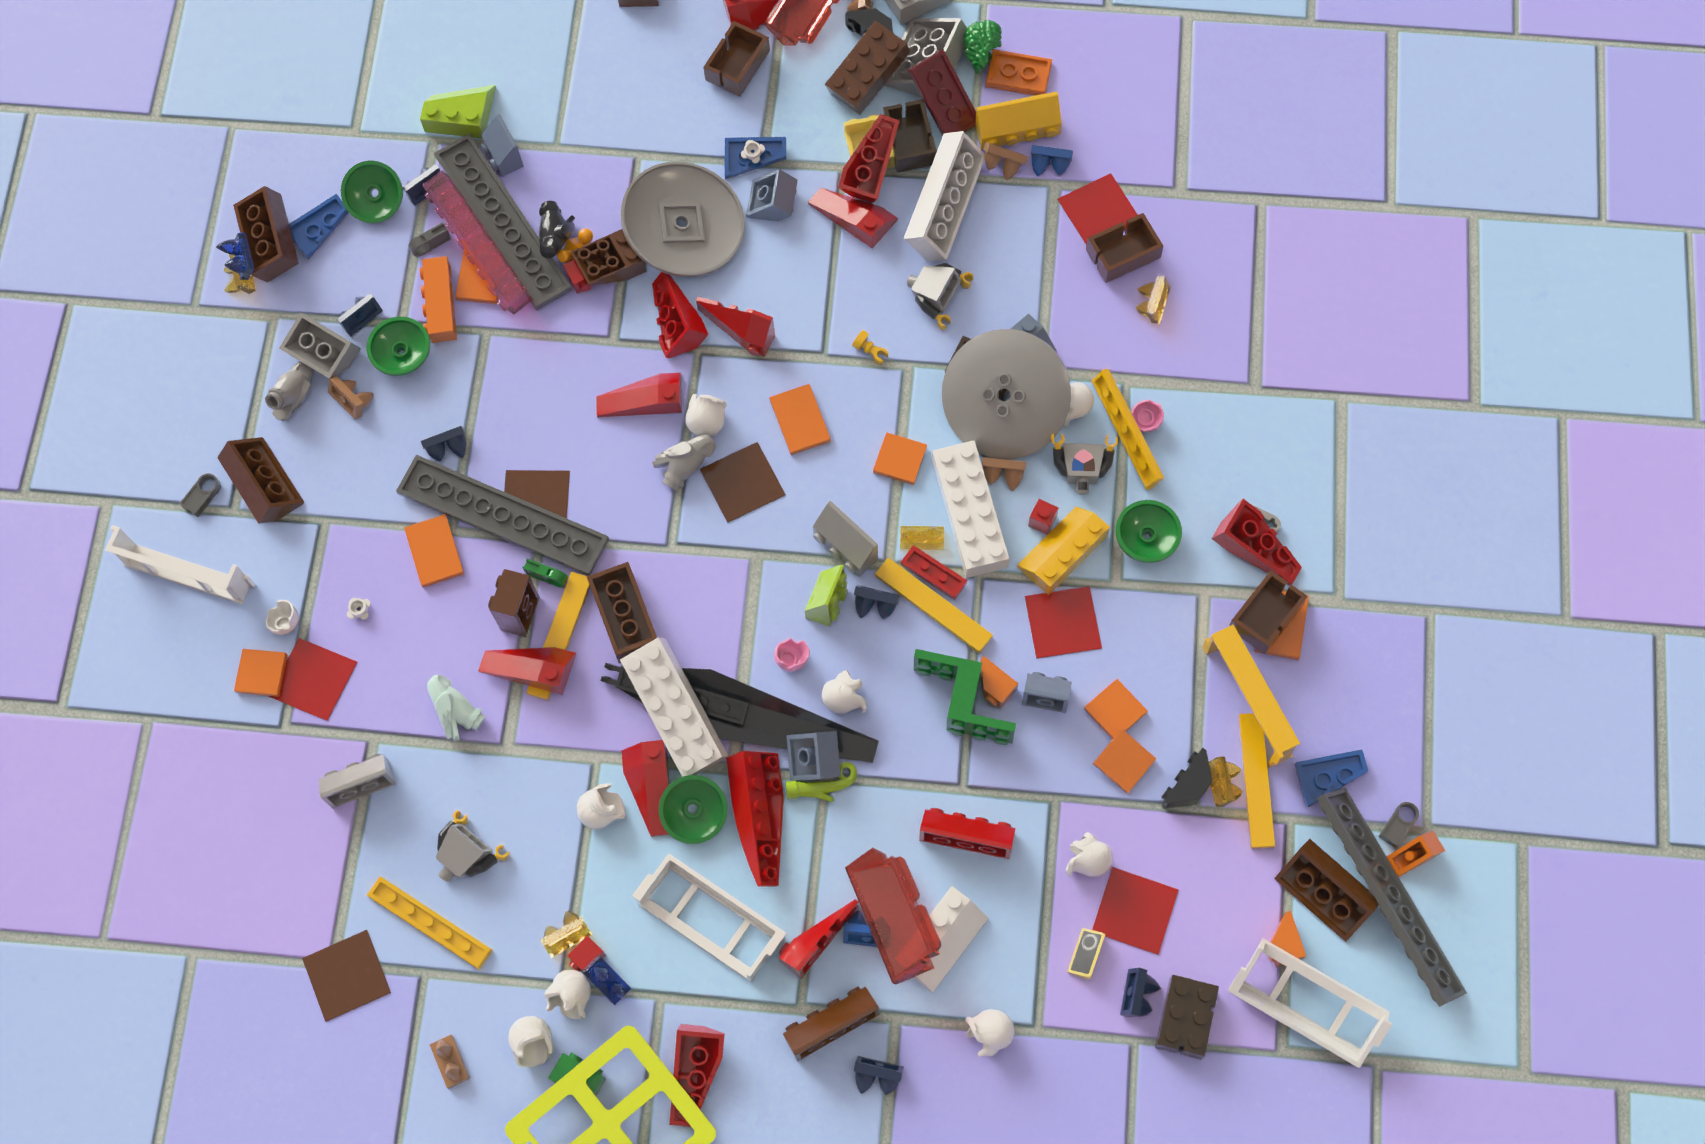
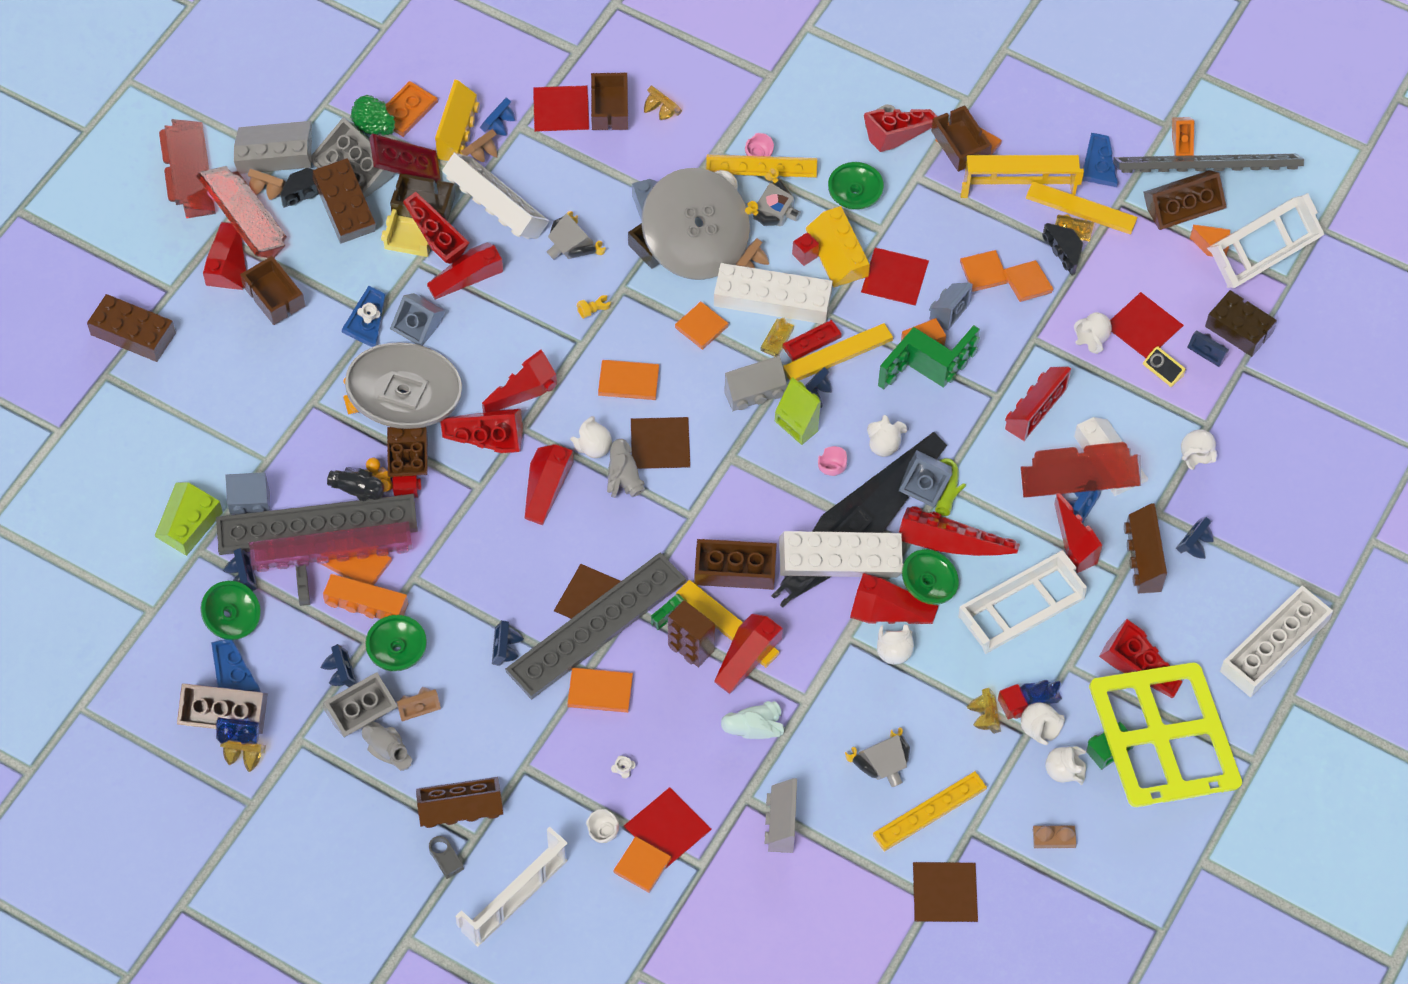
camera: 70 degrees left, 10 degrees down
dark grey piece [1378,802,1419,849] -> none

